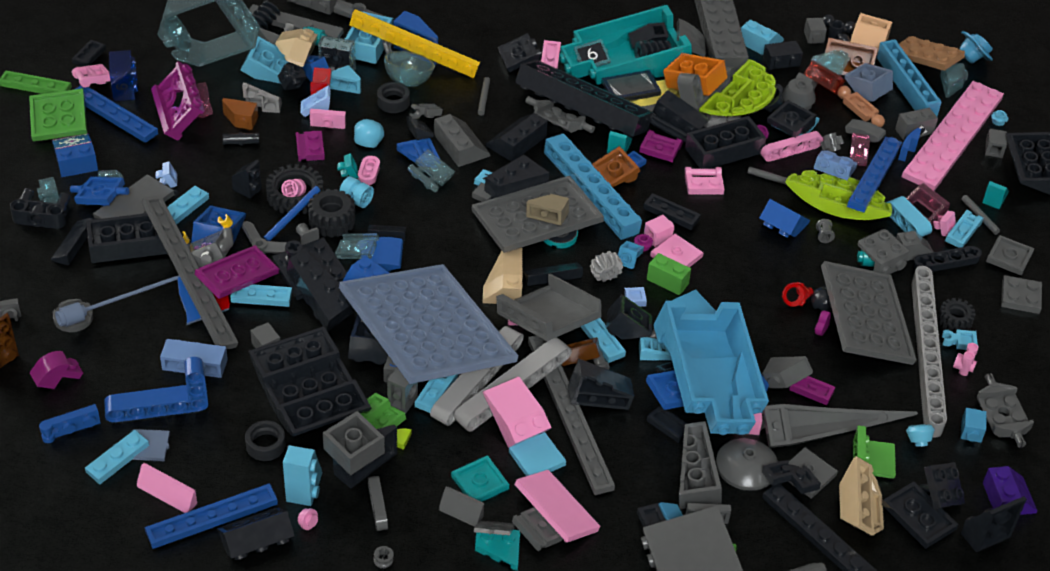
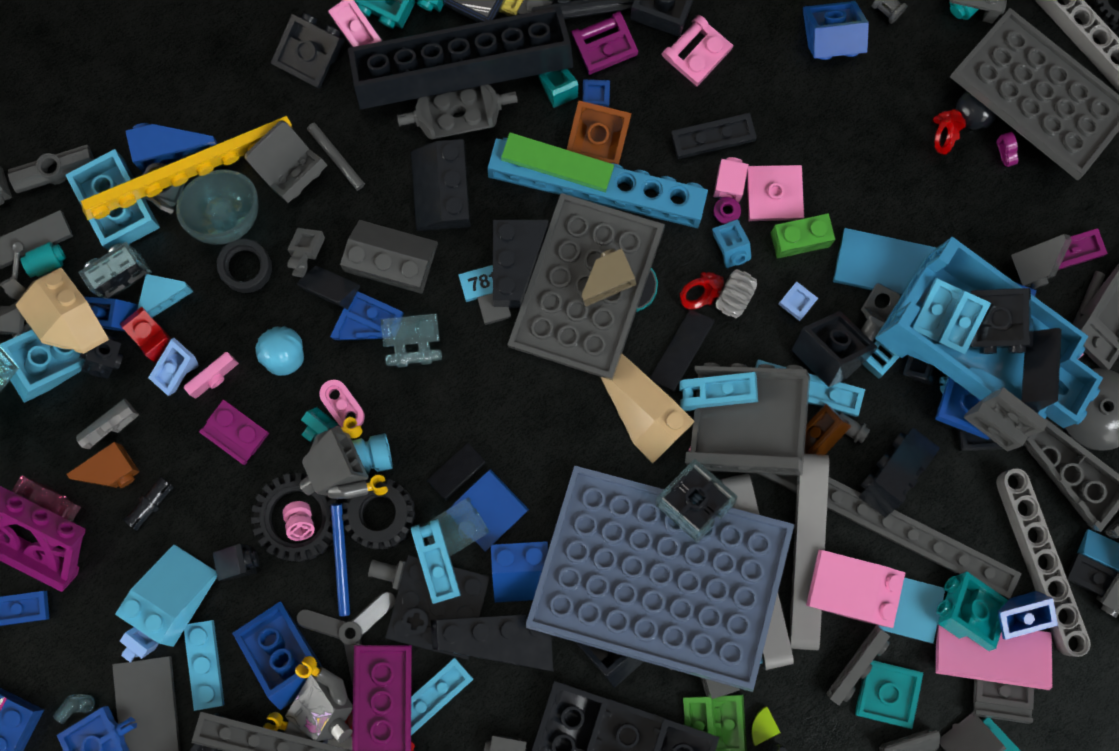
camera: 45 degrees left, 35 degrees up
none -> medium azure slope [115,545,217,647]
none -> dark grey bracket [245,120,327,203]
none -> dark grey torso [299,417,388,499]
none -> medium azure plate [411,519,461,604]
none -> bright green tile [501,133,614,193]
none -> piece [655,459,738,543]
none -> medium azure plate [679,372,758,411]
none -> red piece [680,272,724,309]
none -> dark grey plate [826,625,890,706]
none -> medium azure slope [911,278,991,354]
none -> teal plate [936,571,1008,651]
none -> dark grey slope [963,387,1049,452]
none -> black plate [971,288,1033,354]
none -> light grey beam [996,468,1091,657]
none -> blue slope [998,591,1058,640]
none -> black slope [1021,328,1062,412]

